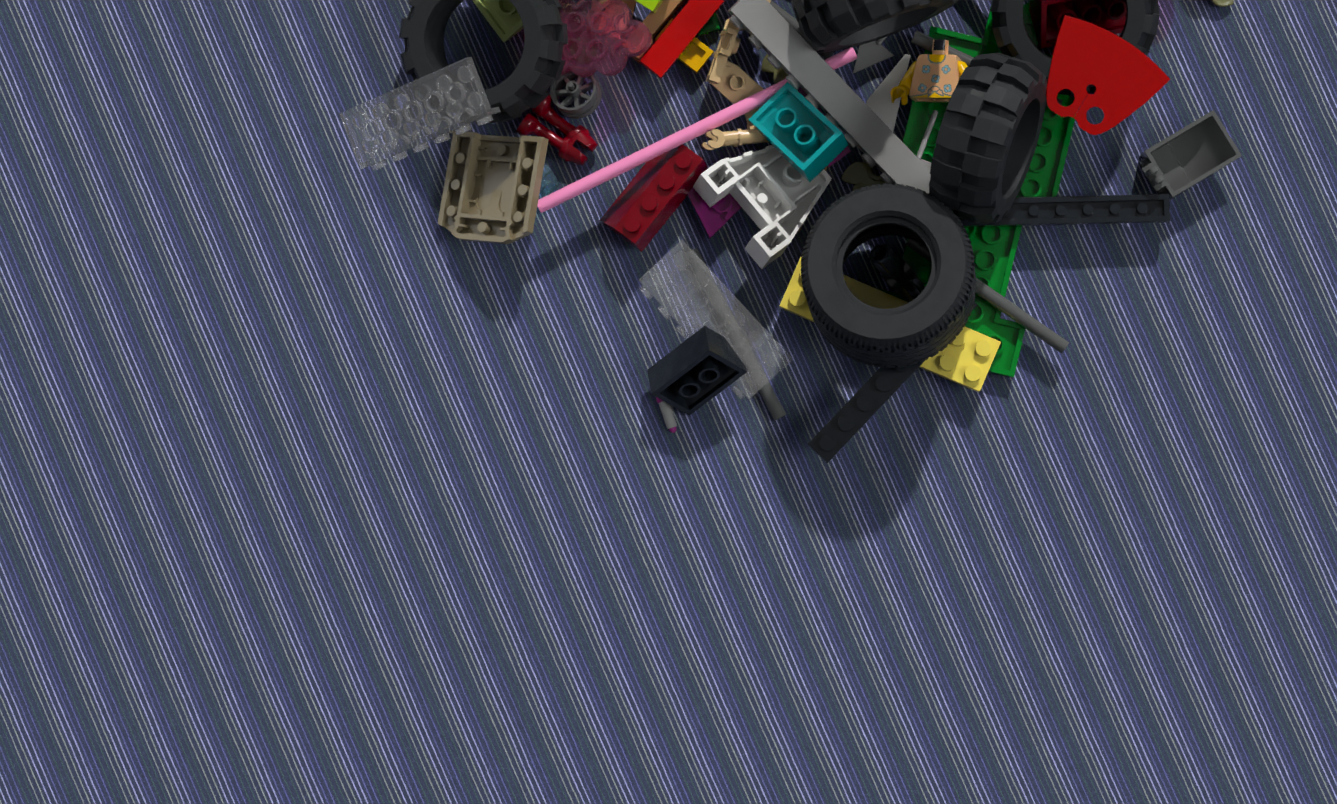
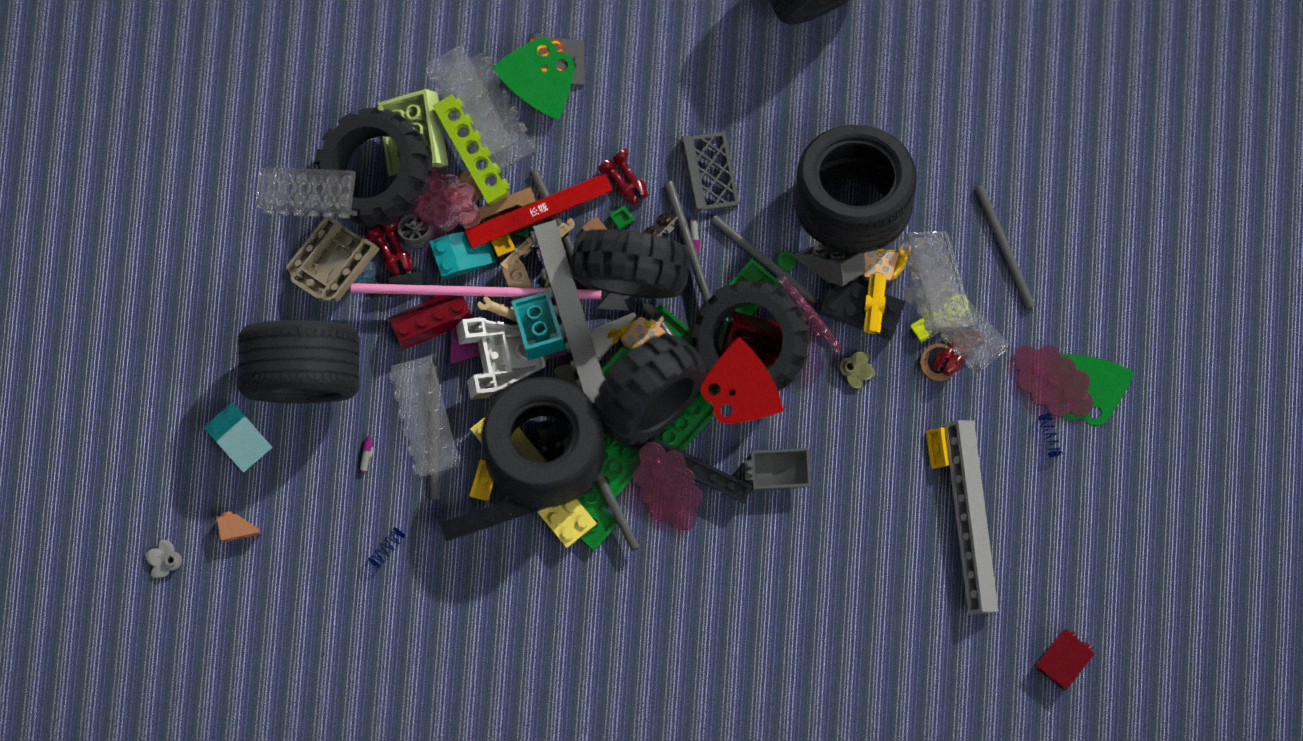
camera: 25 degrees right, 5 degrees down
black slope [647,326,747,416] -> none
none -> light grey plate [145,540,182,578]
none -> teal slope [203,402,273,473]
none -> nougat slope [217,512,261,542]
none -> black tyre [238,320,359,403]
none -> clear blue piece [368,527,406,568]
none -> black arm [370,271,425,299]
none -> teal slope [430,231,497,281]
none -> yellow plate [469,459,494,502]
none -> clear pink plate [633,442,703,531]

